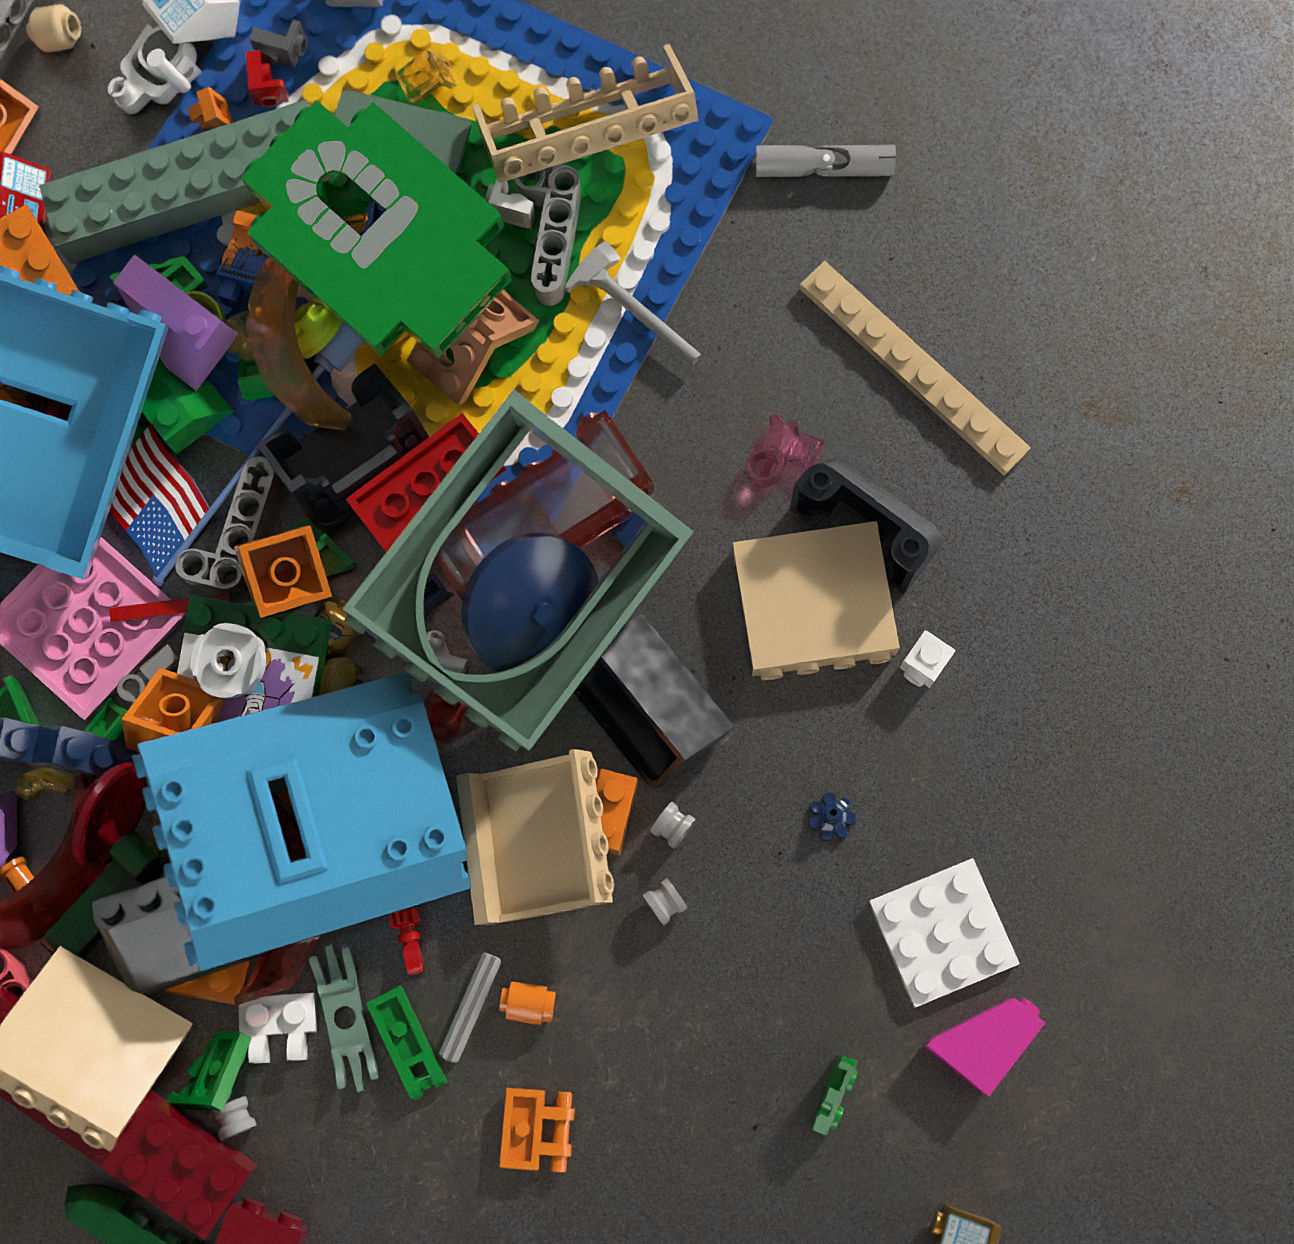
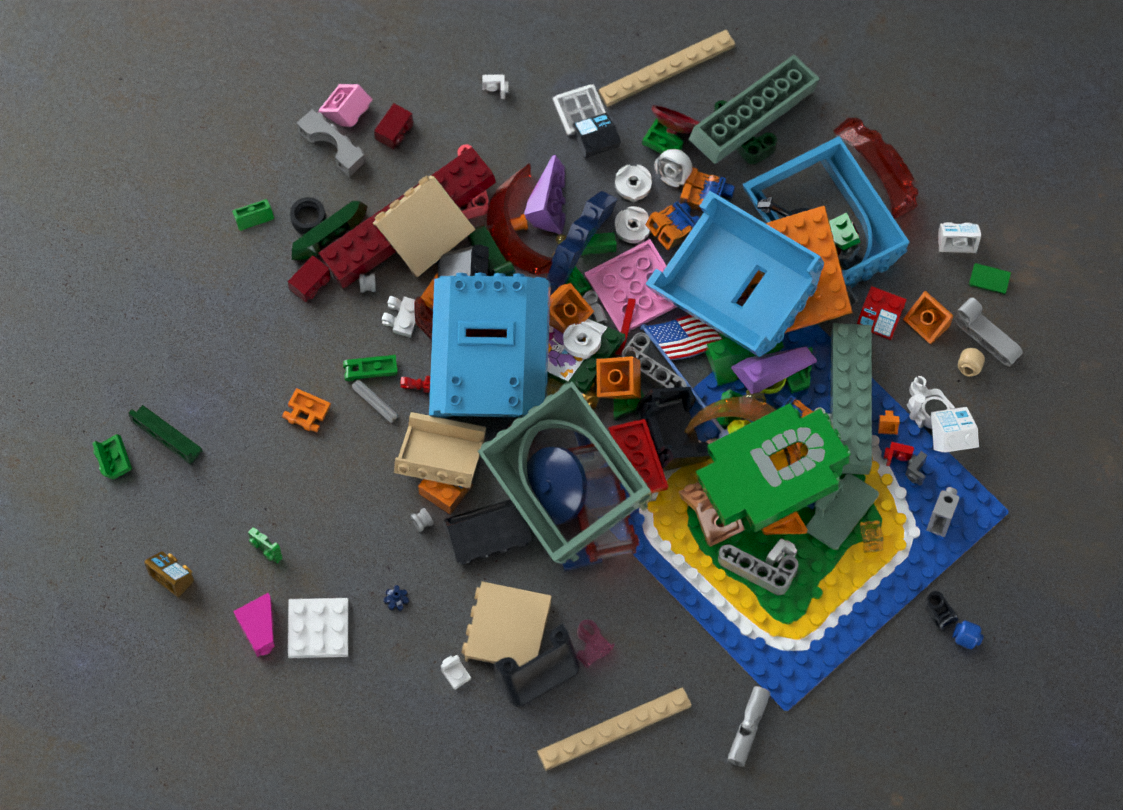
camera: 105 degrees right, 10 degrees down
dark red dish [71,762,148,870] -> none
green wing [166,1032,252,1111] -> none
sand green piece [309,945,378,1092] -> none
white arm [427,630,468,674] -> none
tan window [472,44,699,183] -> none
orange brick [499,981,556,1025] -> none
light grey piece [564,241,702,365] -> none
light grey wheel [642,878,688,926] -> none

